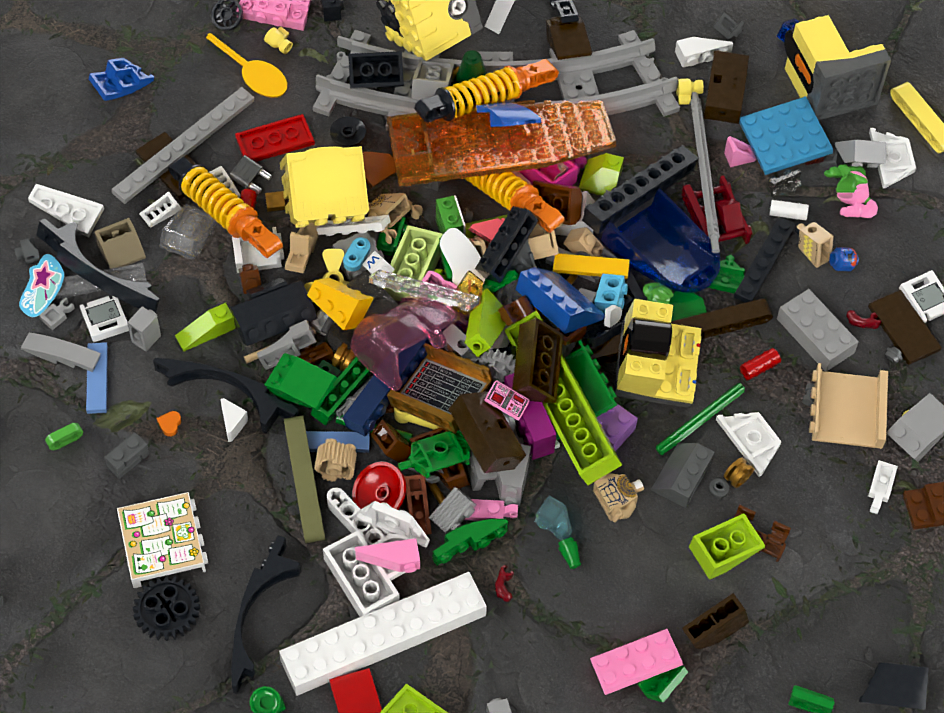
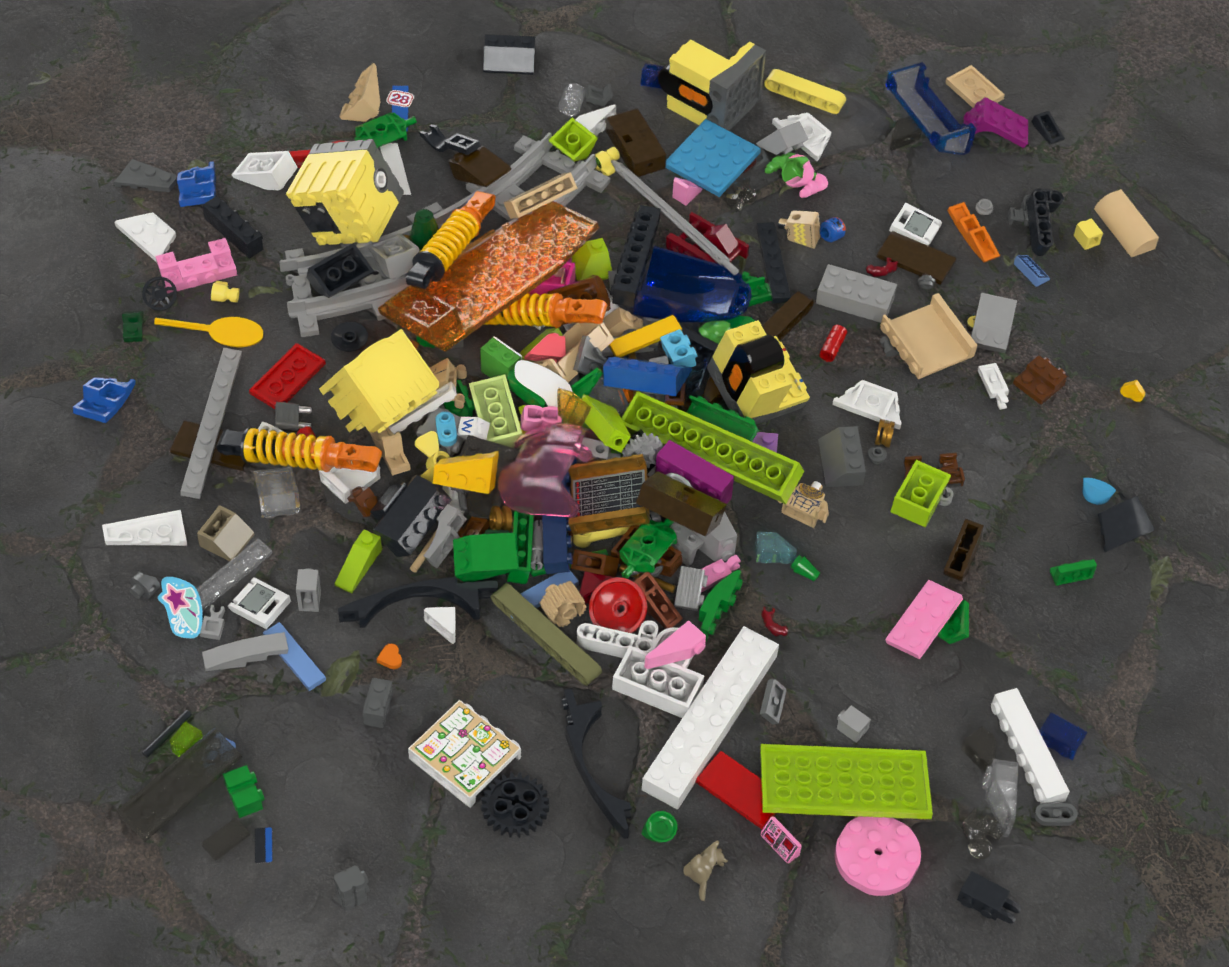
camera: 35 degrees left, 5 degrees down
black slope [36,218,160,313] -> none
bright green beam [45,423,83,450] -> none
white slope [139,192,182,228] -> none
pearl gold tile [265,191,285,212] -> none
white wing [355,501,430,547] -> none
clear plate [369,270,480,311] -> none
black brick [475,206,539,283] -> none
blue slope [476,102,541,127] -> none
slope [484,381,529,421] -> none
reddish brown plate [498,295,535,326] -> none
dark brown slope [512,317,563,403] -> none
white tile [604,305,622,328] -> none
green axle [656,383,745,455] -> none
white axle [770,200,809,220] -> none
none -> dark green slope [122,311,143,342]
none -> tan brick [504,172,578,219]
none -> lime slope [549,117,598,162]
none -> clear wheel [558,83,586,116]
none -> dark red slope [579,571,613,605]
none -> dark grey plate [760,679,787,725]
none -> light grey bush [938,487,953,506]
none -> dark azure piece [1082,478,1116,505]

